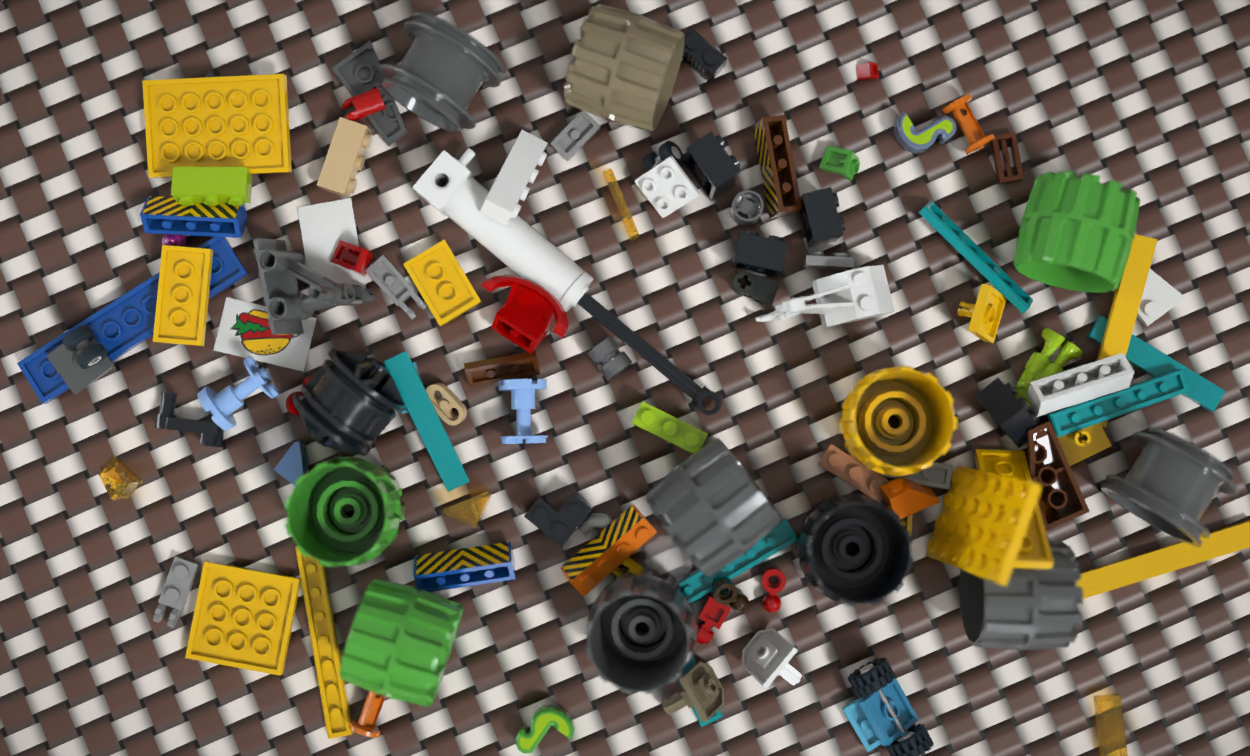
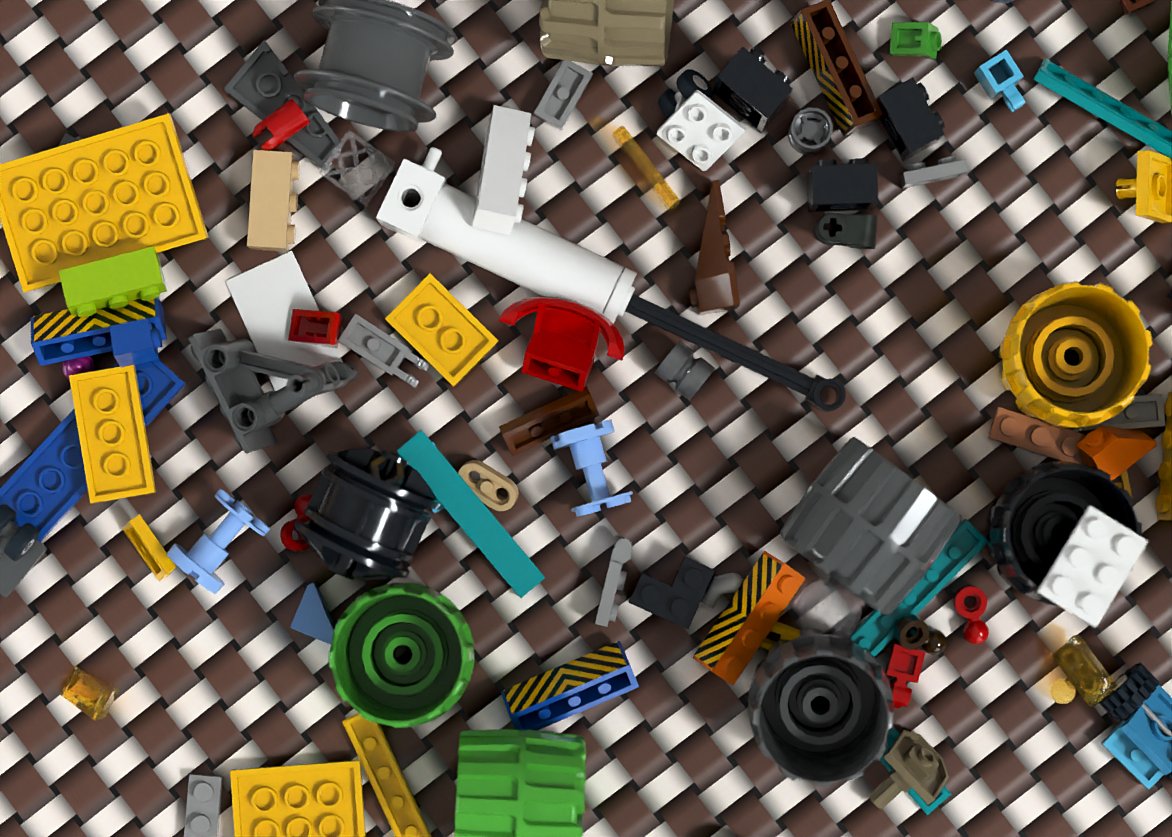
camera: 20 degrees left, 0 degrees up
black beam [155,392,224,447] -> none
white sticker [213,297,317,372] -> none
clear yellow slope [442,491,492,528] -> none
lime brick [632,401,708,454] -> none
white piece [742,628,802,689] -> none
white slope [755,265,895,329] -> none
none -> blue brick [109,318,162,367]
none -> yellow tile [122,514,177,582]
none -> clear window [319,130,396,206]
none -> light grey hinge [594,538,633,627]
none -> reddish brown wedge [689,180,740,315]
none -> medium azure brick [974,49,1026,112]
none -> white plate [1037,506,1148,627]
none -> clear yellow plate [1050,635,1117,707]

